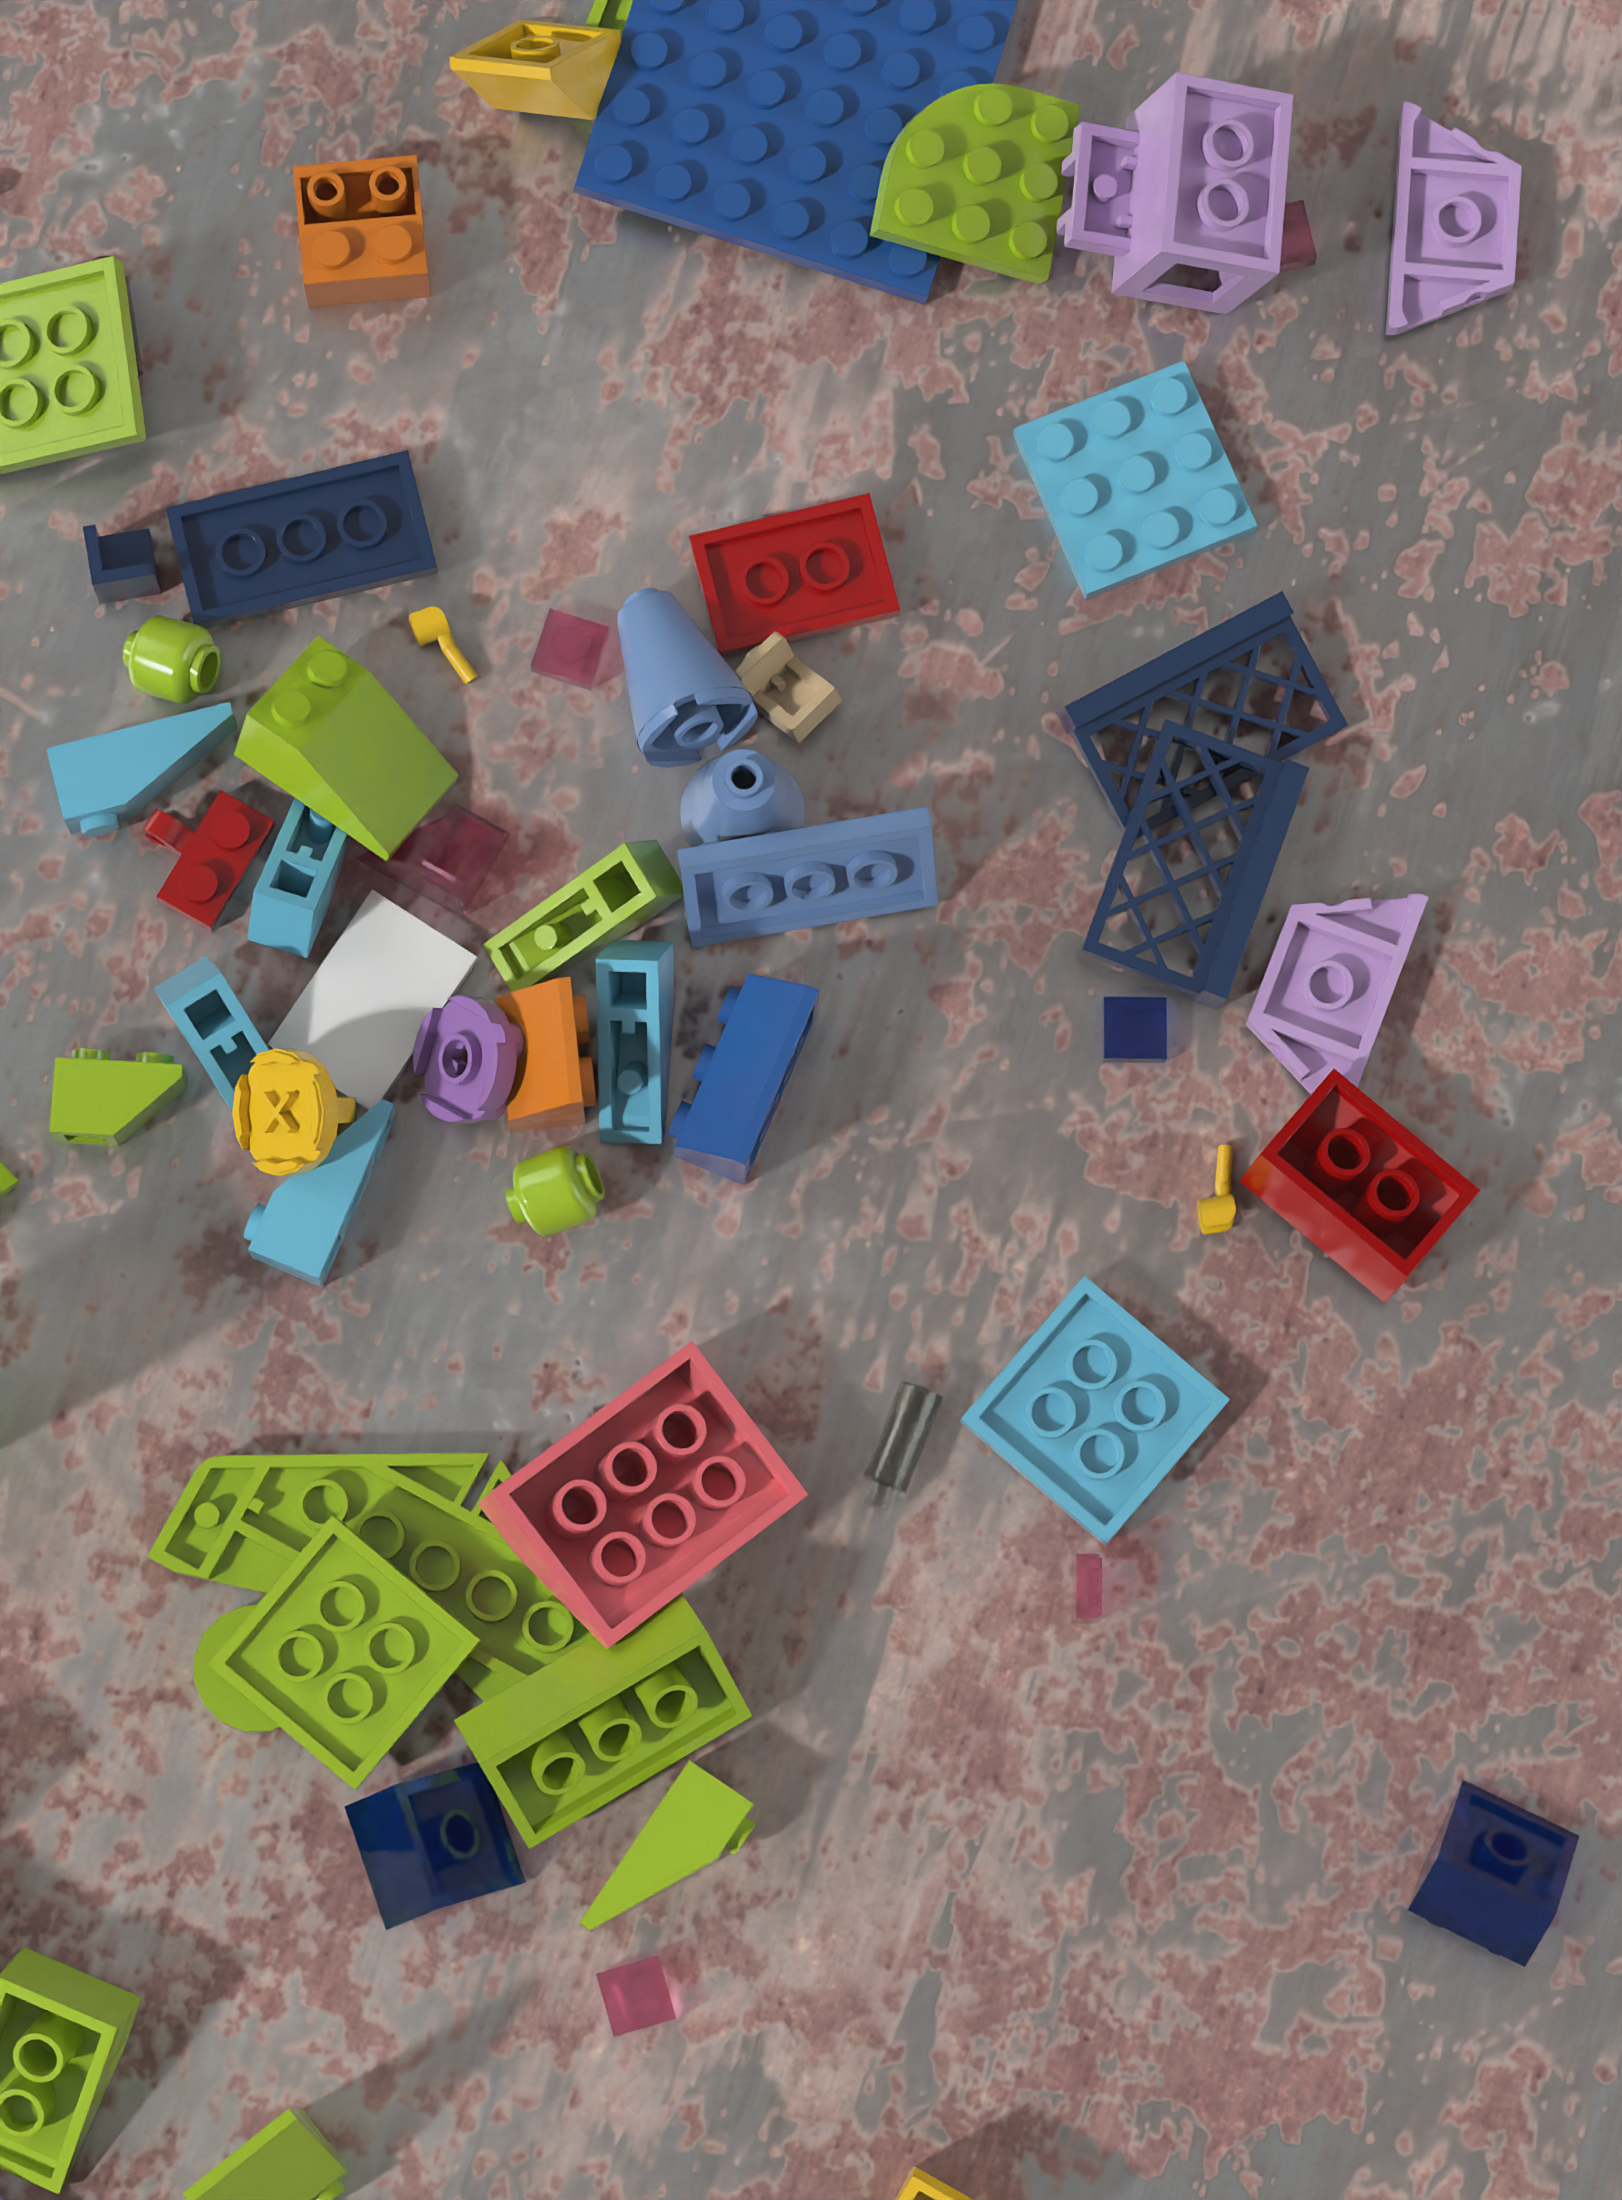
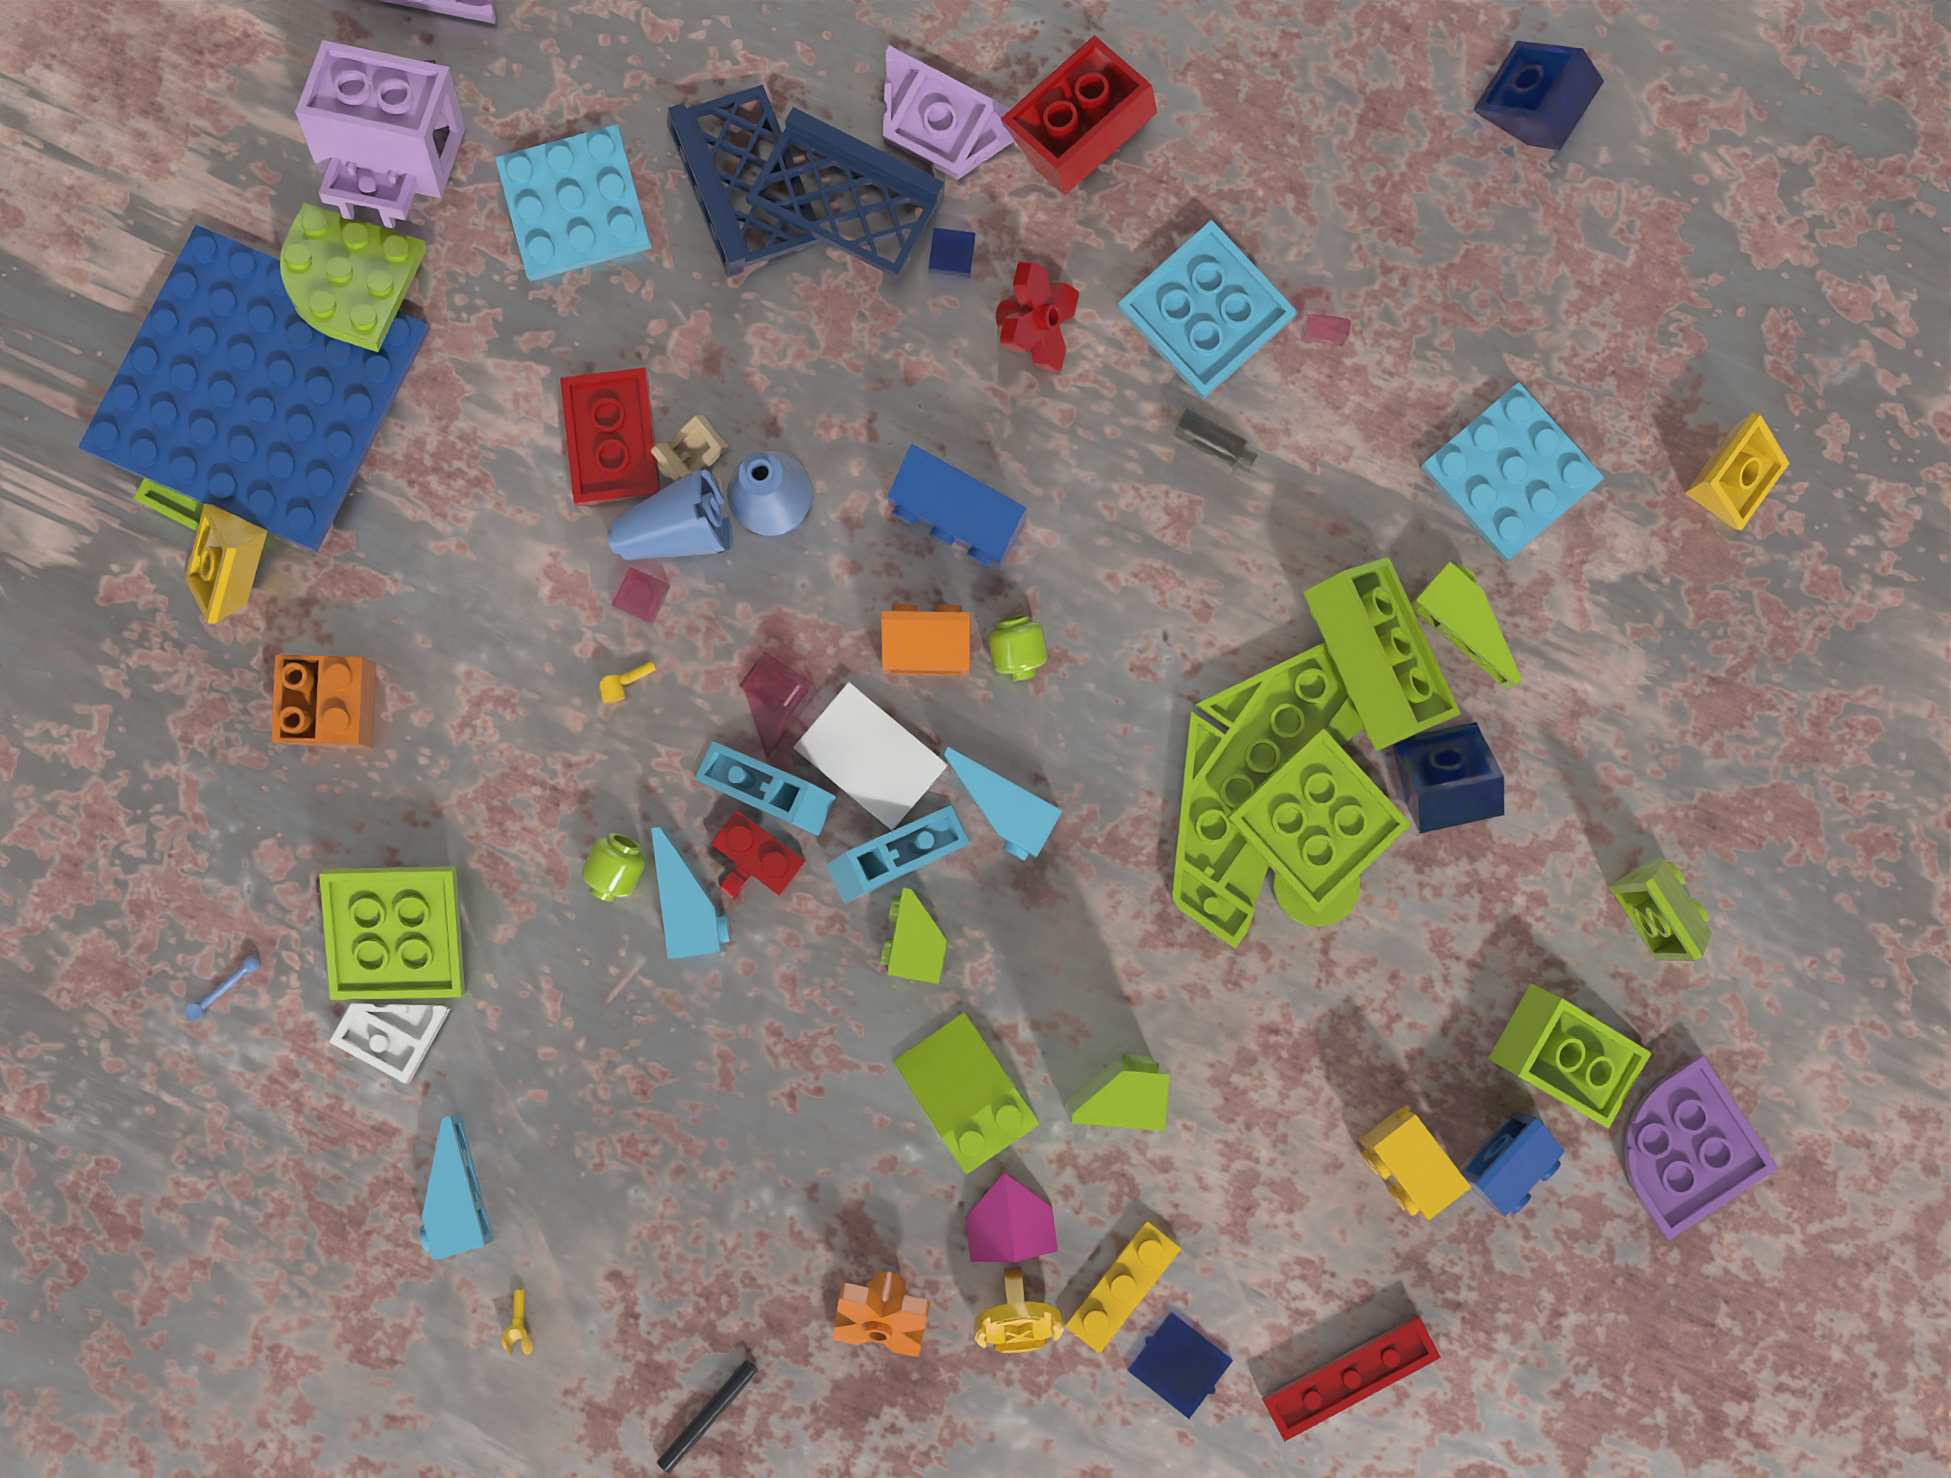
camera: 75 degrees left, 5 degrees up
dark blue panel [83,524,161,604] -> none
dark blue plate [166,450,438,629] -> none
yellow tile [232,1048,357,1176] -> none
lime slope [234,635,459,861] -> none
medium lavender plate [413,995,524,1123] -> none
coral slope [478,1341,809,1649] -> none
lime slope [483,840,683,992] -> none
medium azure slope [596,940,674,1144] -> none
clear pink tile [596,1956,676,2037] -> none
medium blue plate [677,806,938,948] -> none
yellow hand [1197,1145,1236,1234] -> none
none -> red plant [995,261,1079,371]
none -> medium azure plate [1420,382,1605,563]

